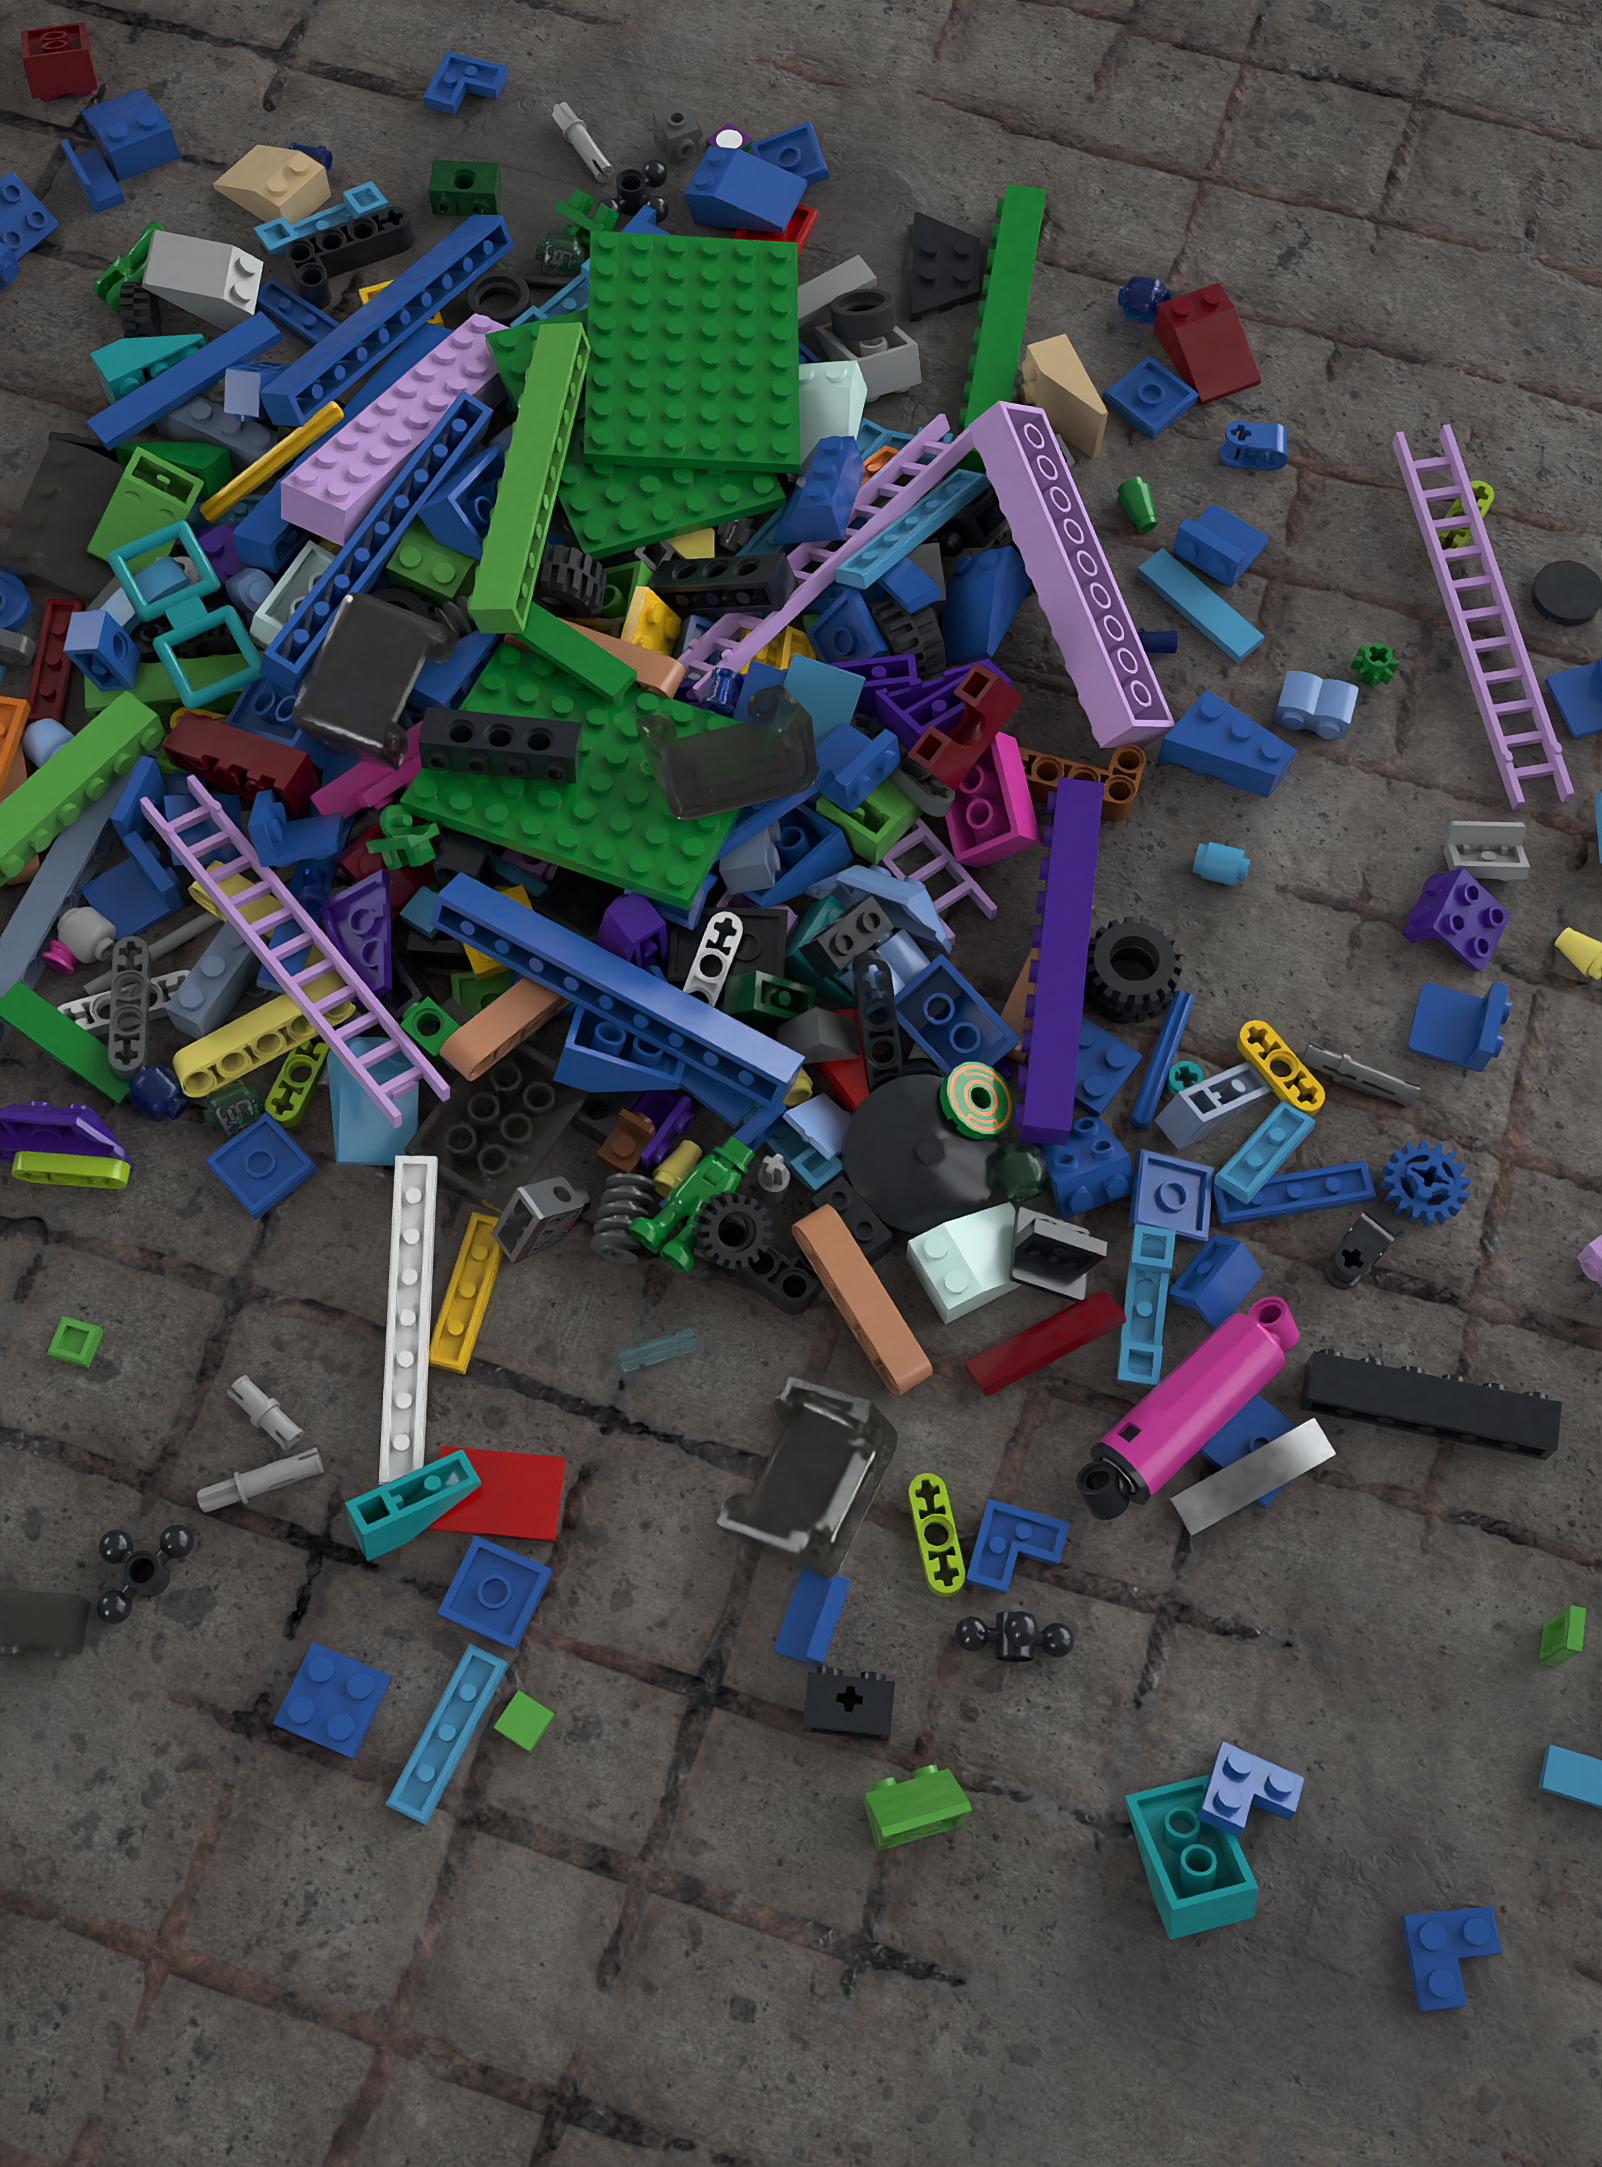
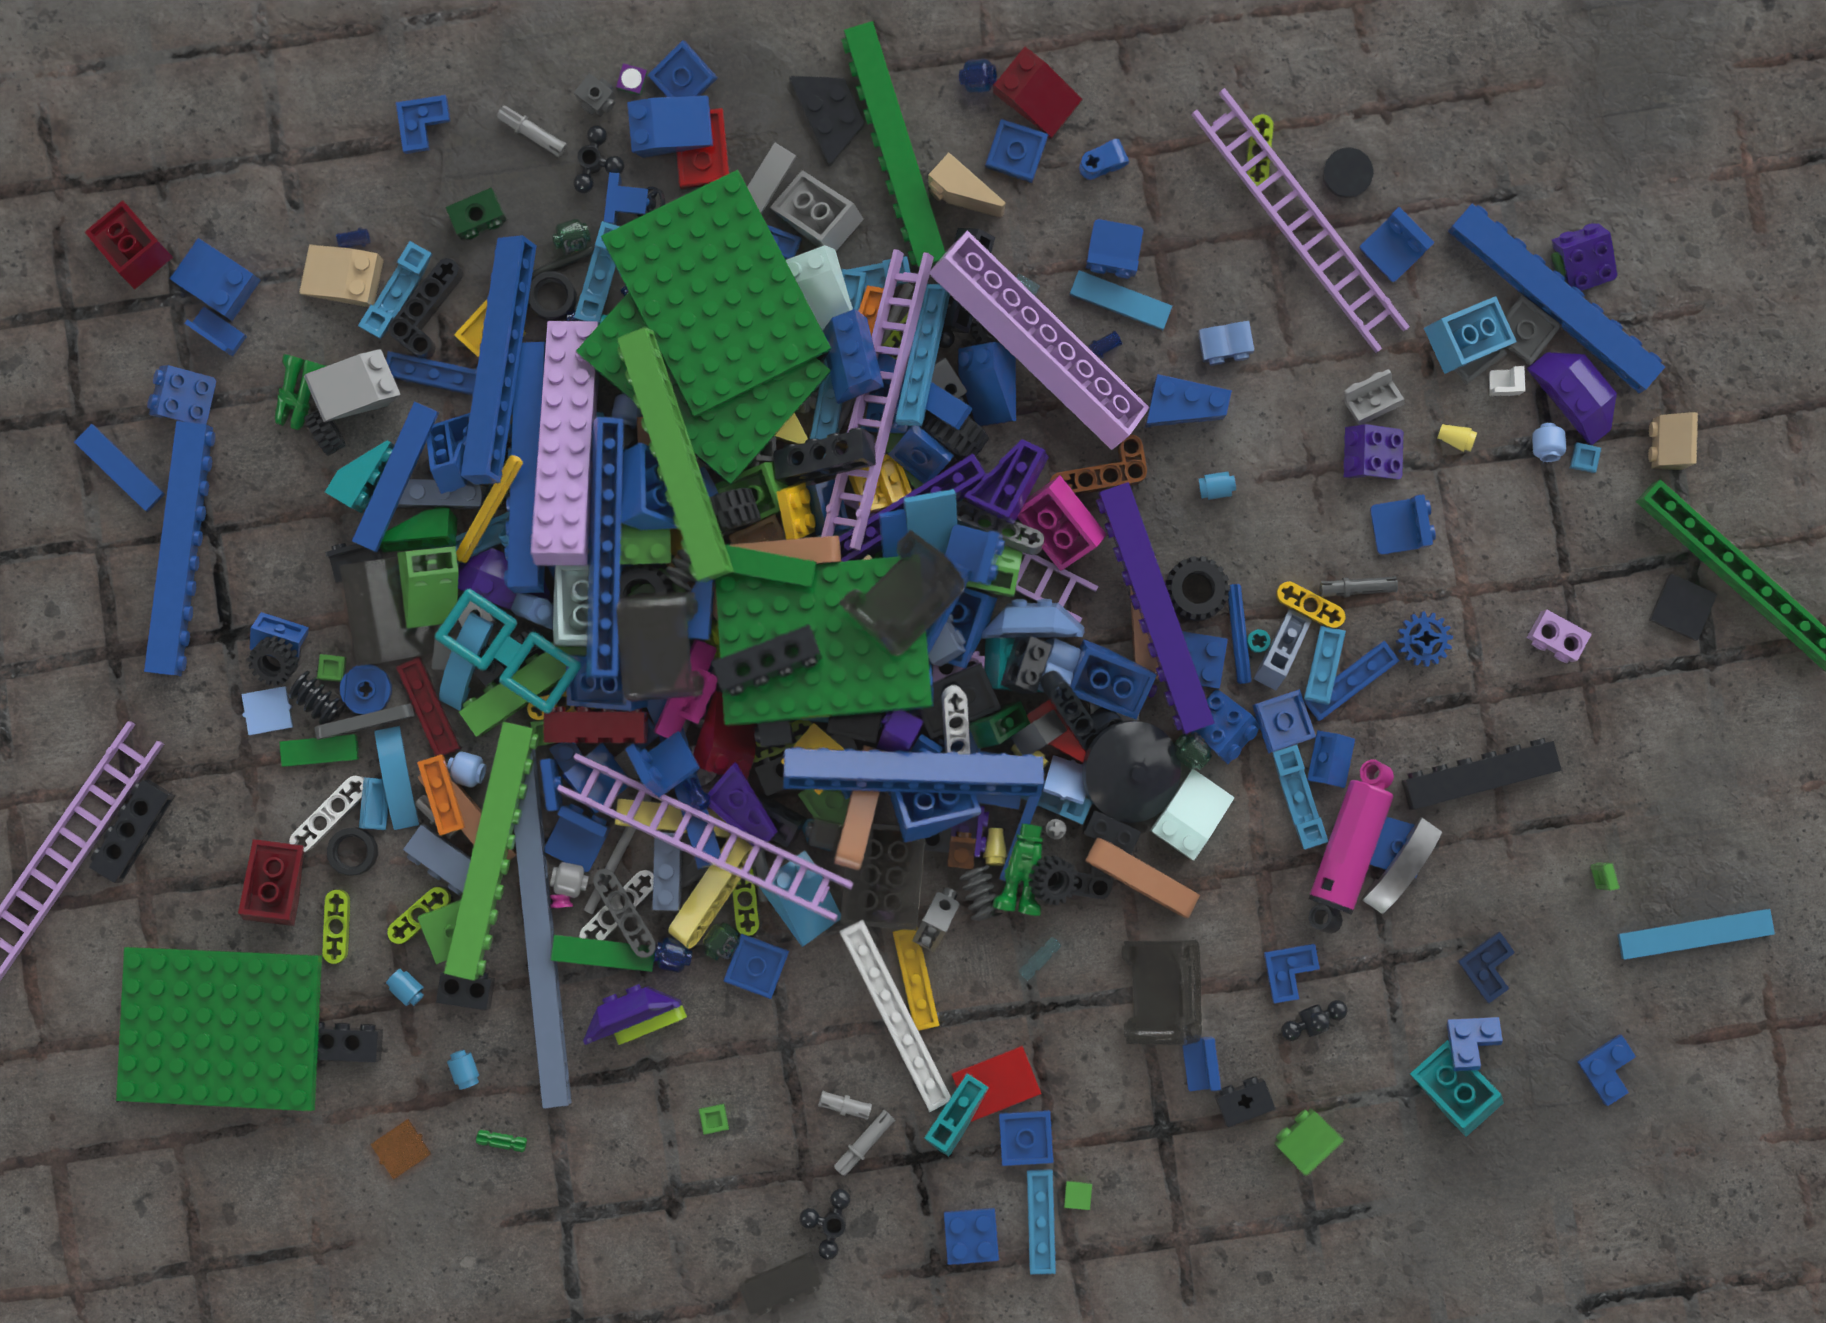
camera: 20 degrees left, 20 degrees up
blue brick [63,609,142,692] -> none
green hips [365,804,440,870] -> none
dark azure tile [399,886,439,939] -> none
green brick [400,996,461,1066] -> none
green hips [554,188,619,251] -> none
clear blue bush [701,667,744,717] -> none
black tyre [830,288,896,341] -> none
dark red arch [907,662,1023,791] -> none
lime beam [908,1473,965,1597] -> none
green tile [940,1062,1015,1139] -> none
dark red tile [964,1289,1126,1397] -> none
black bracket [1009,1207,1108,1303] -> none
green cone [1117,477,1158,533] -> none
black piece [1325,1211,1397,1290] -> none
green gear [1350,641,1399,689] -> none
none -> dark blue plate [1457,932,1515,1003]

